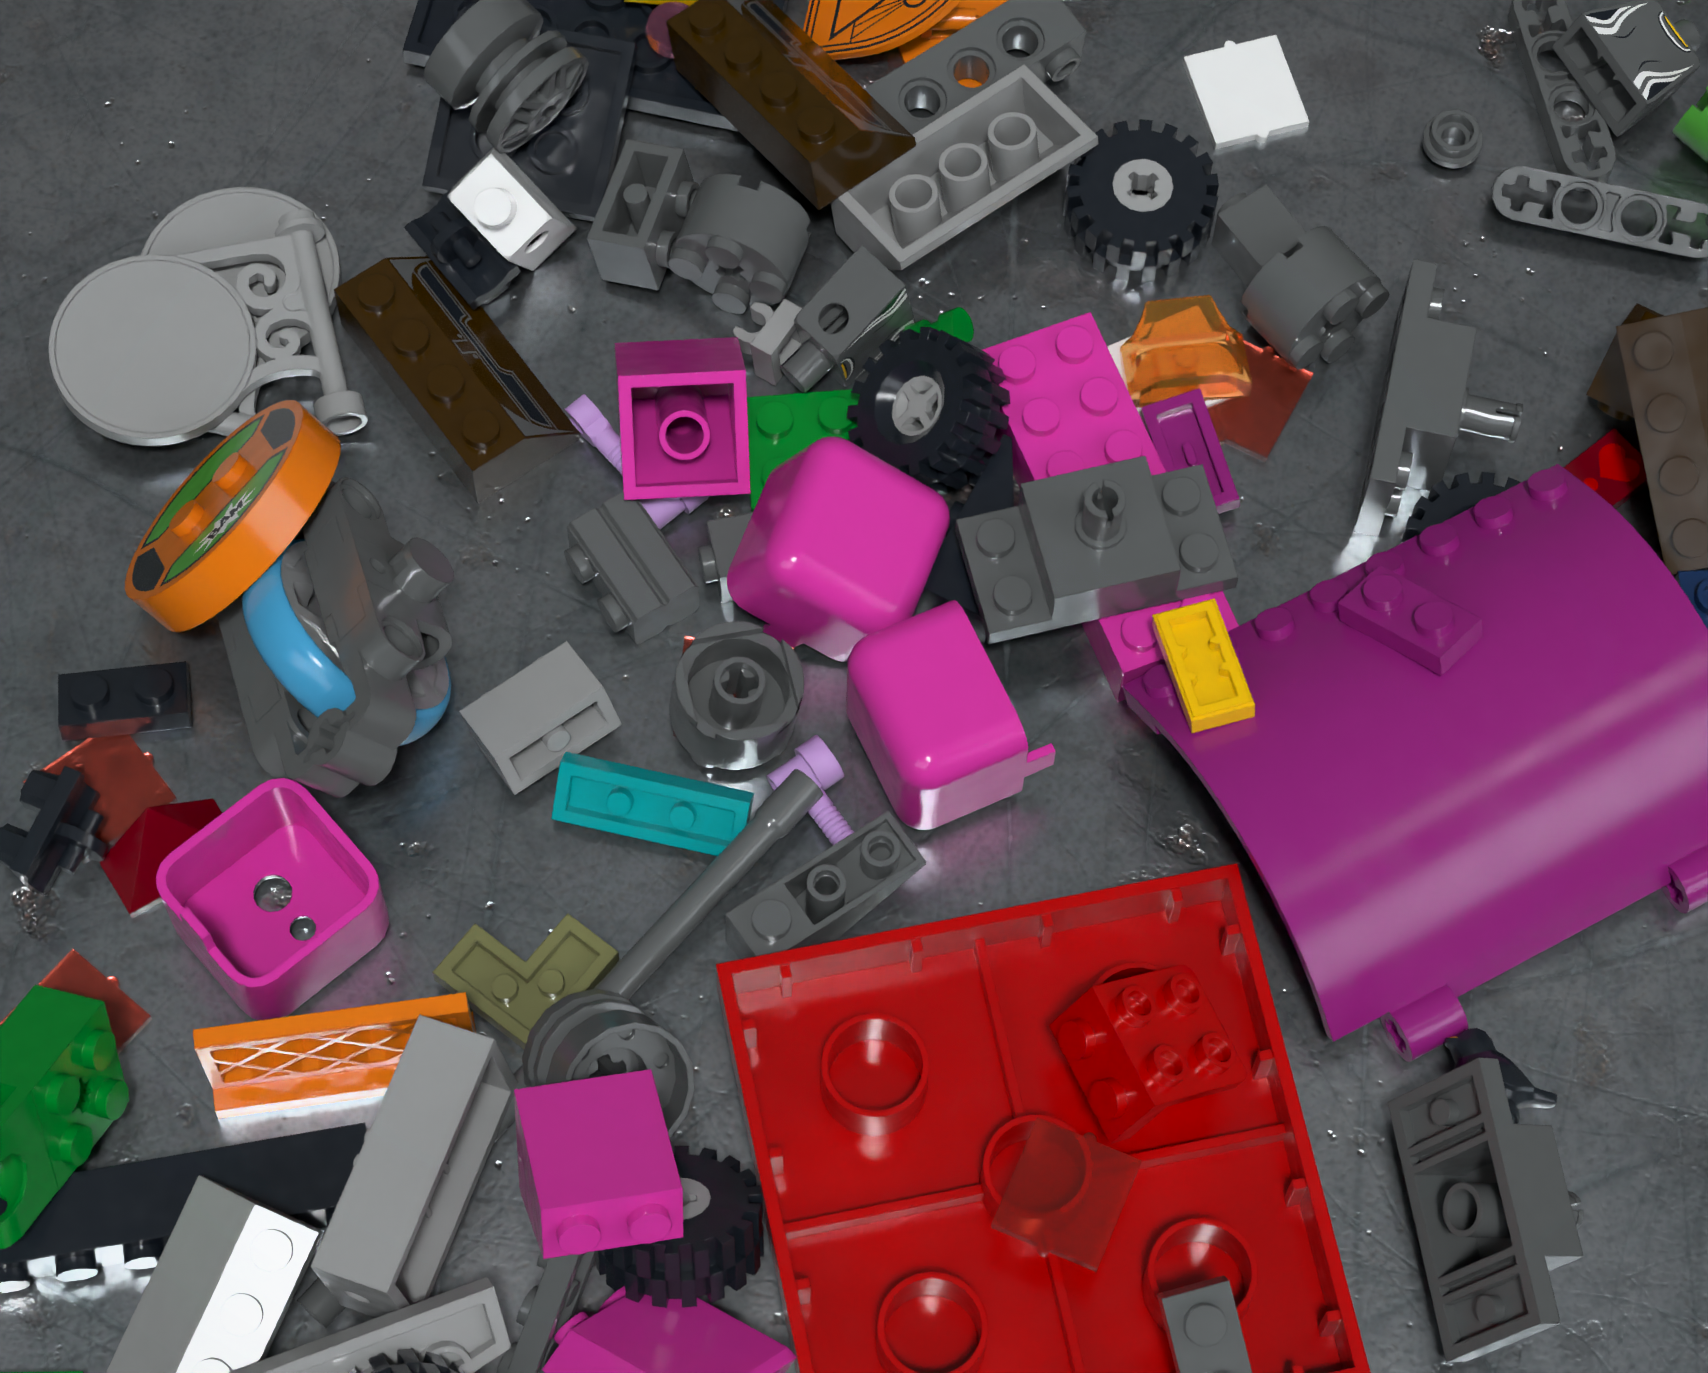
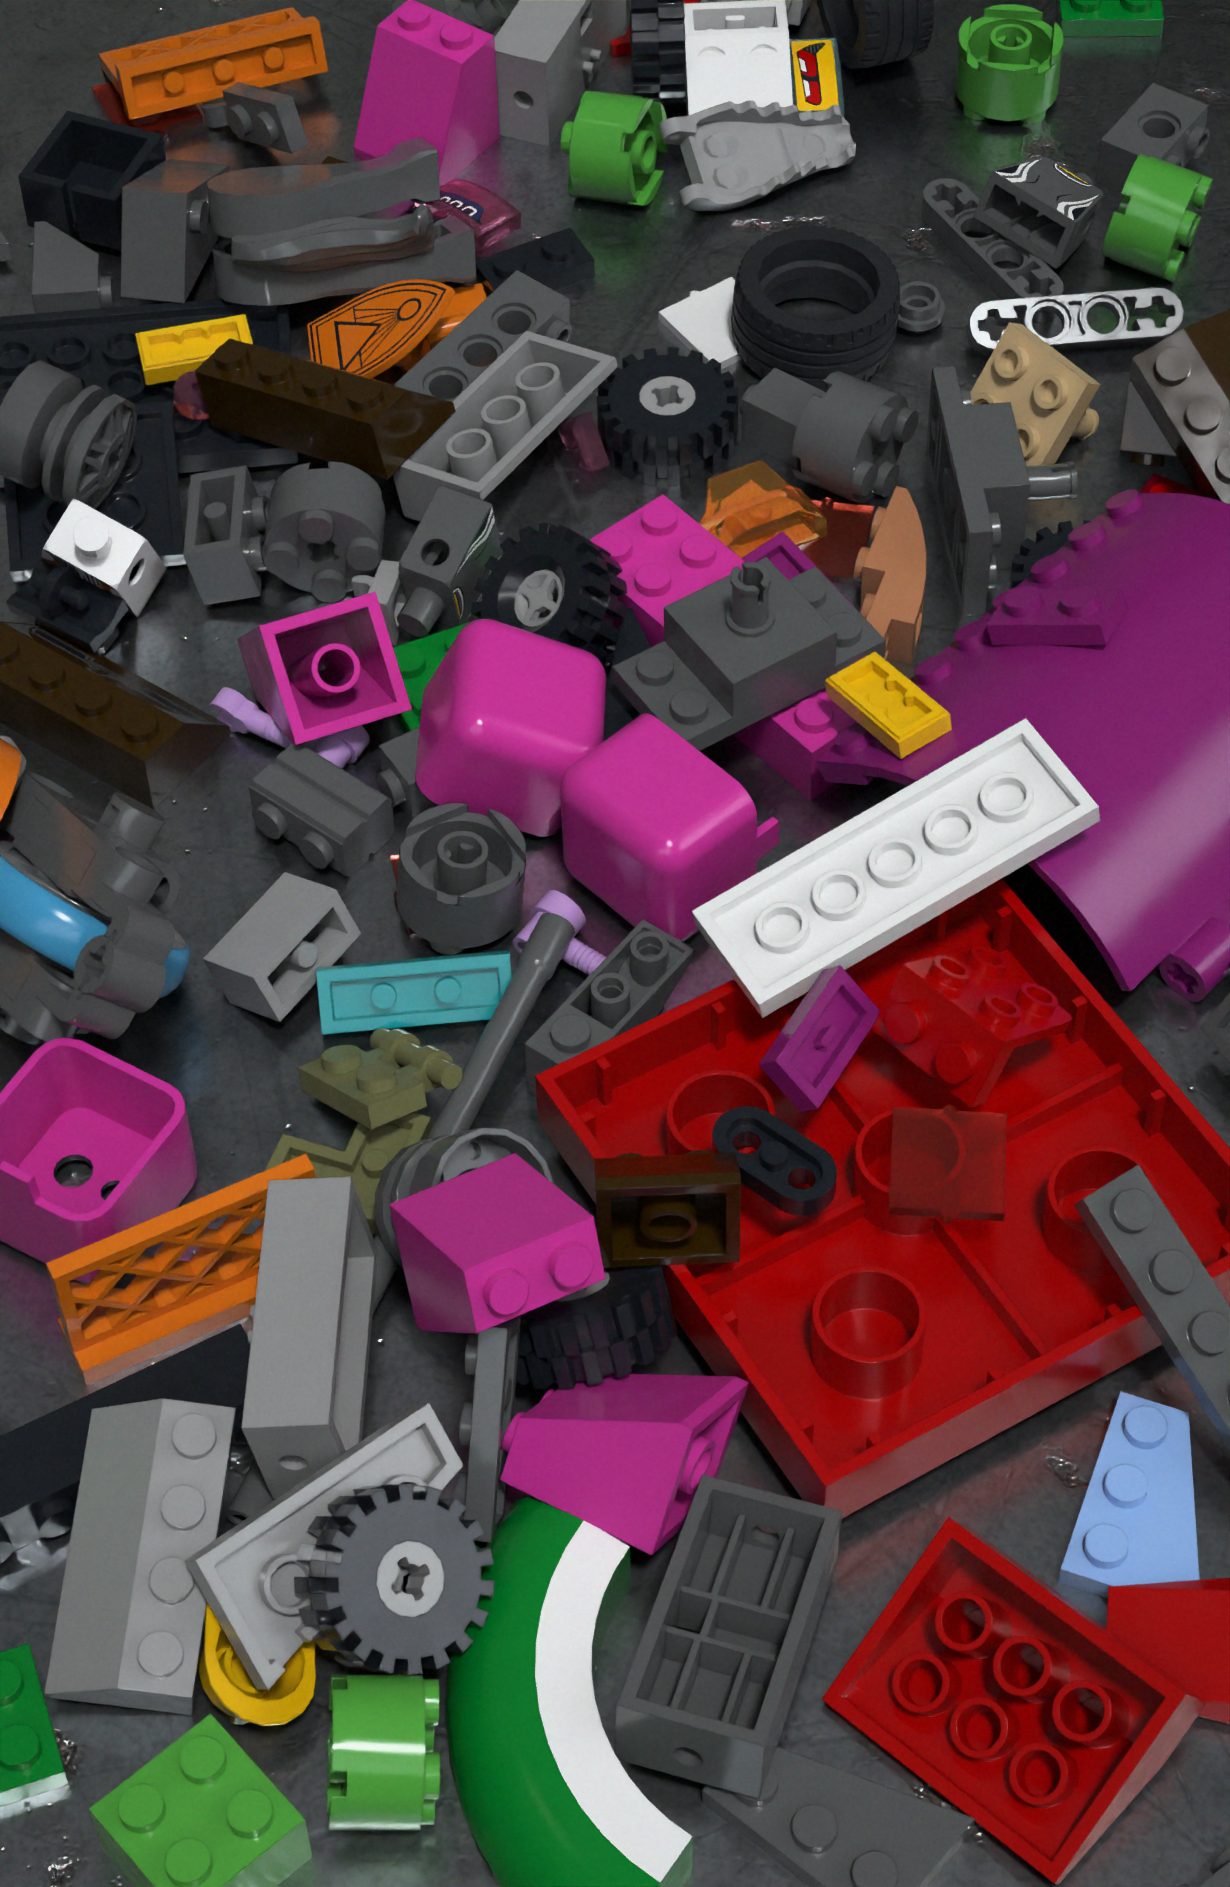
camera: 15 degrees left, 15 degrees down
none -> olive plate [298,1027,463,1130]
none -> clear pink tile [557,411,610,472]
none -> dark brown slope [594,1150,741,1268]
none -> white plate [692,718,1100,1018]
none -> black plate [712,1106,837,1216]
none -> black tyre [731,225,900,392]
none -> magenta plate [759,965,880,1112]
none -> nougat slope [853,486,926,664]
none -> tan plate [970,322,1101,466]

